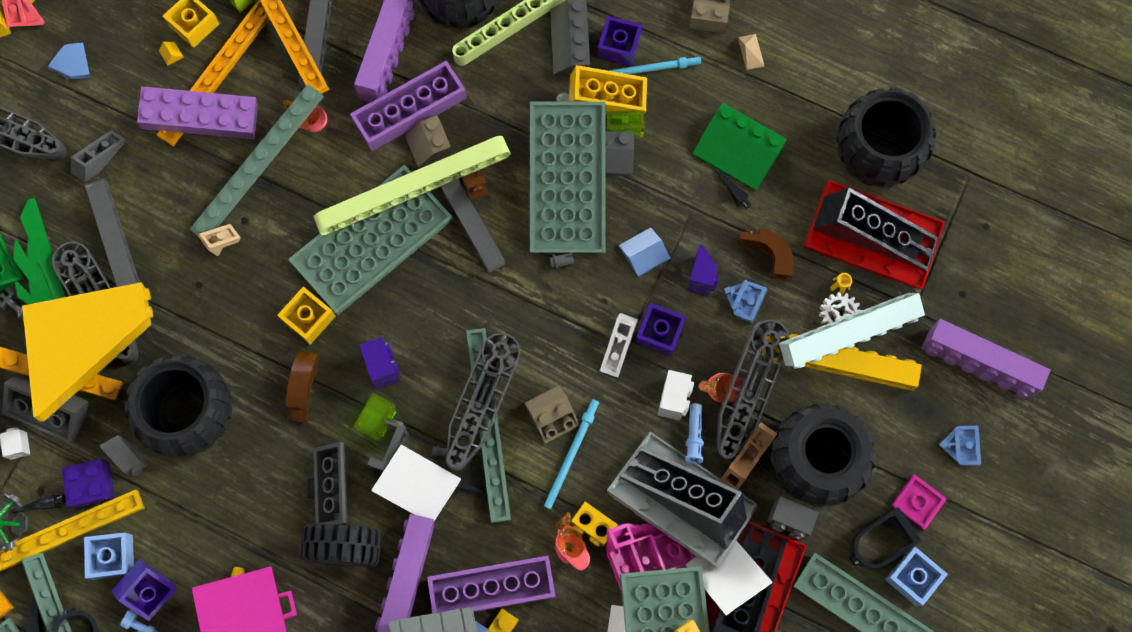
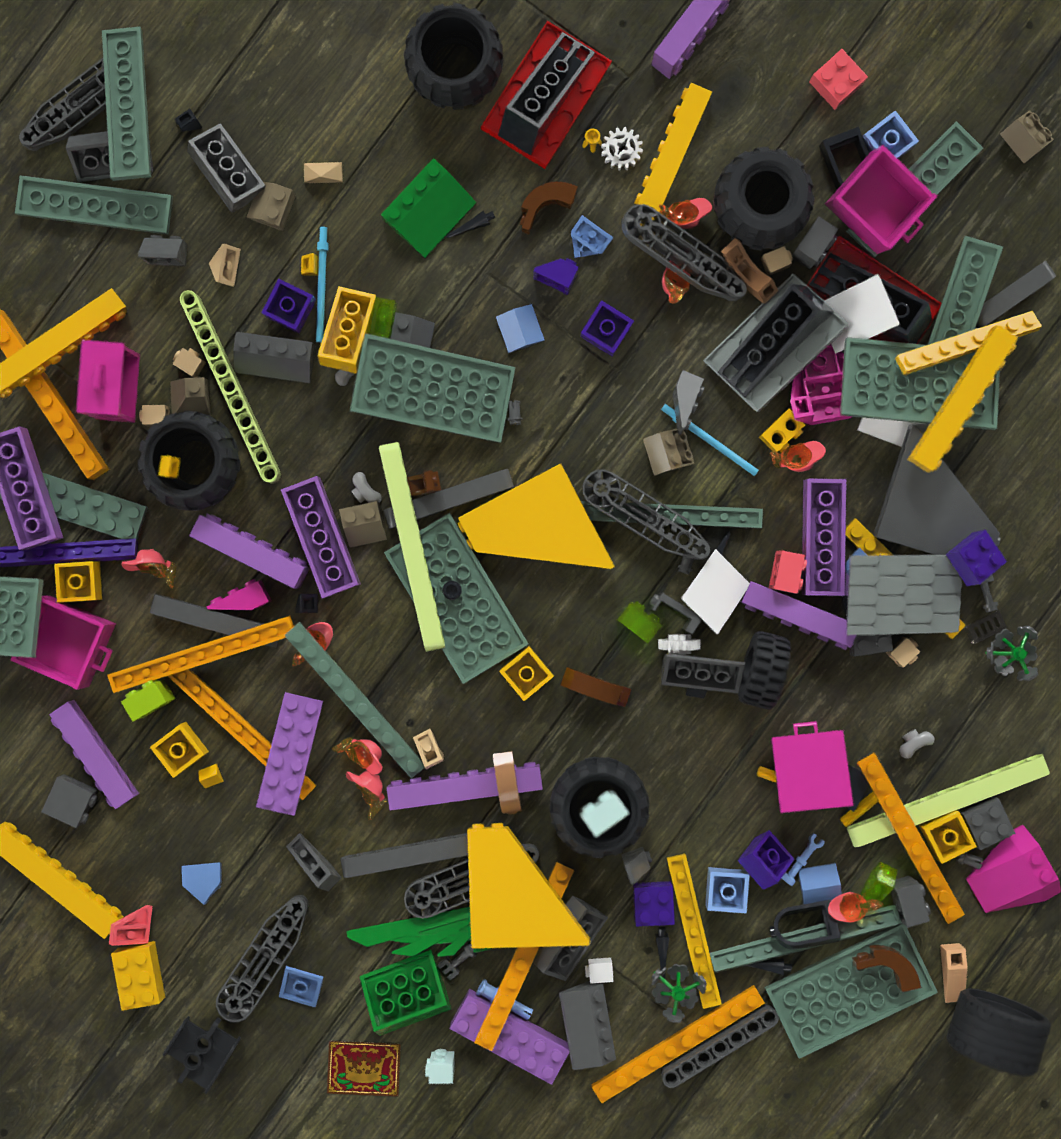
camera: 80 degrees left, 15 degrees up
dark purple brick [360,337,400,389] -> none
white slope [600,313,638,377] -> none
white brick [657,370,694,421] -> none
light blue pin [685,404,704,464] -> none
light aqua brick [779,293,925,369] -> none
dark pink tile [891,474,947,531] -> none
medium blue slope [939,425,981,466] -> none
none -> dark pink slope [207,579,272,610]
none -> black slope [295,594,318,613]
none -> yellow slope [301,253,319,276]
none -> clear yellow hair [332,737,382,775]
none -> hair [346,771,387,820]
none -> light grey piece [351,472,382,503]
none -> medium lavender brick [387,762,543,810]
none -> black plate [442,581,462,600]
none -> yellow slope [458,464,615,569]
none -> medium nougat arch [493,751,522,814]
none -> light aqua brick [580,791,629,837]
none -> white gear [658,634,700,655]
none -> hair [659,198,712,229]
none -> slope [672,370,705,435]
none -> tan brick [761,246,793,276]
none -> coral brick [769,551,807,593]
none -> coral brick [810,49,868,110]
none -> dark pink container [825,145,937,254]

